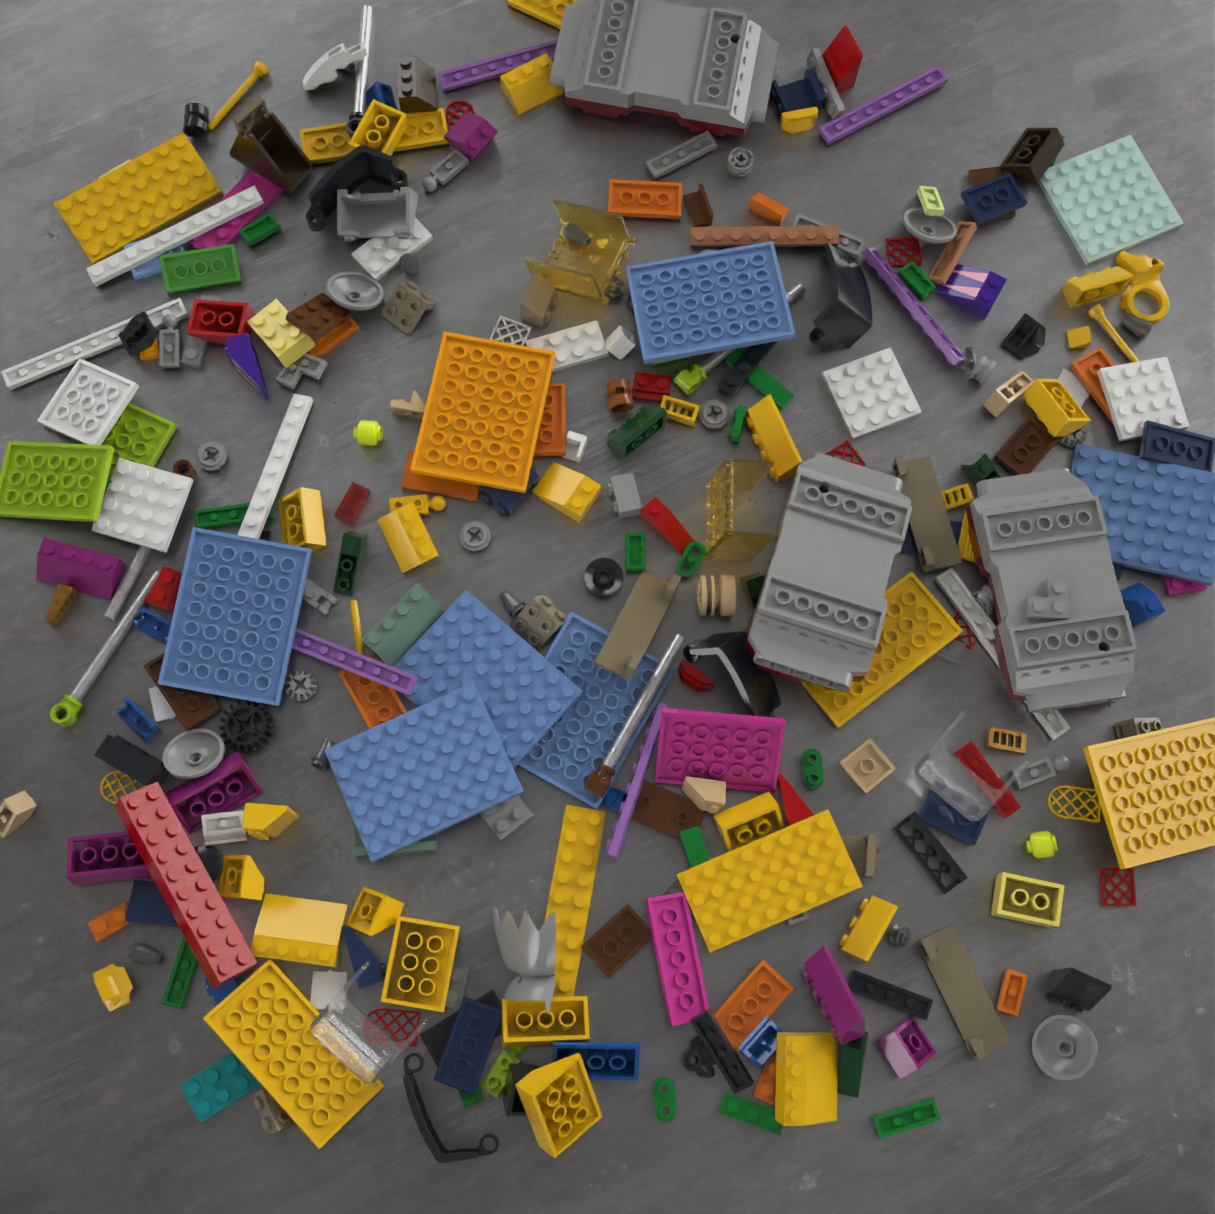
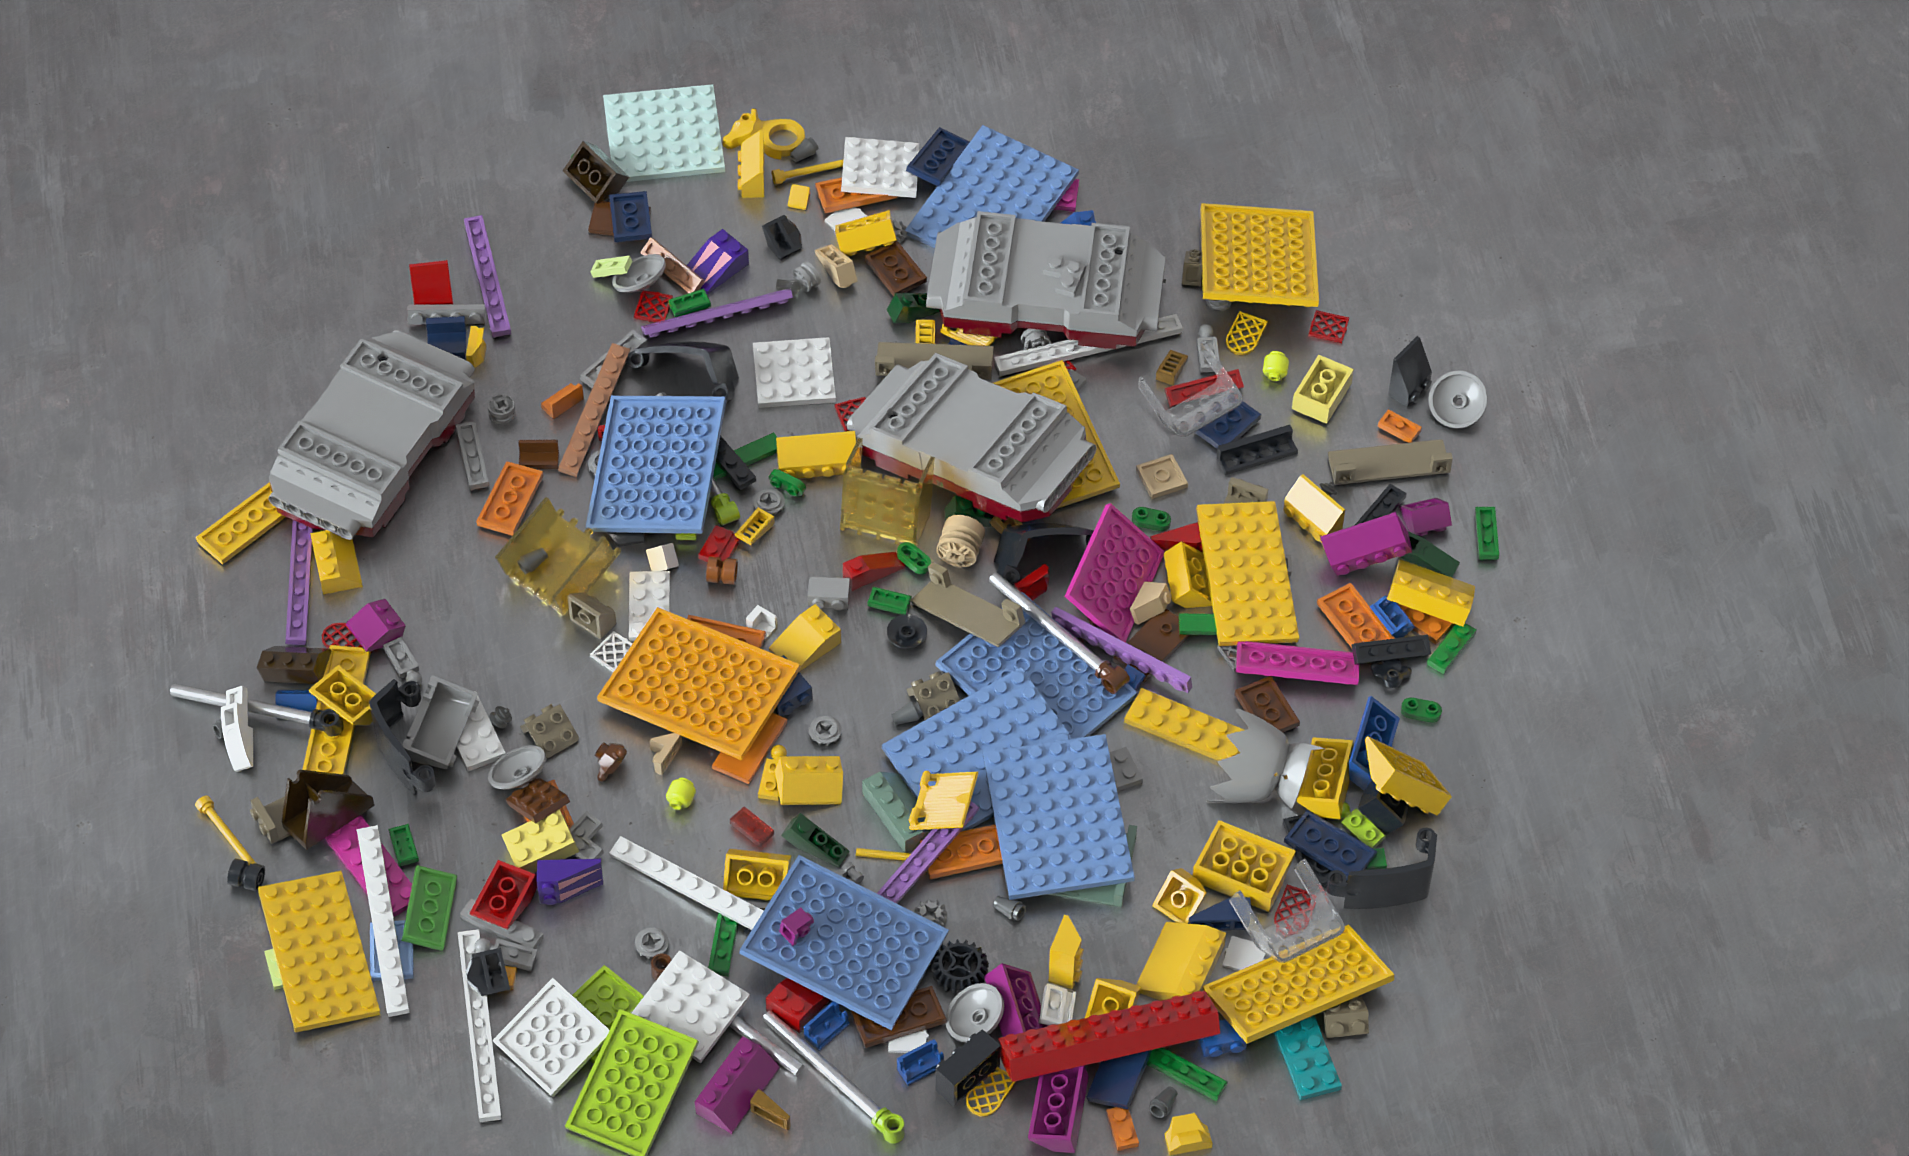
camera: 70 degrees left, 20 degrees down
dark green slope [607,403,667,461] -> none
none -> reddish brown rock [594,742,627,782]
none -> magenta brick [779,907,814,946]
none -> yellow window [909,771,978,830]

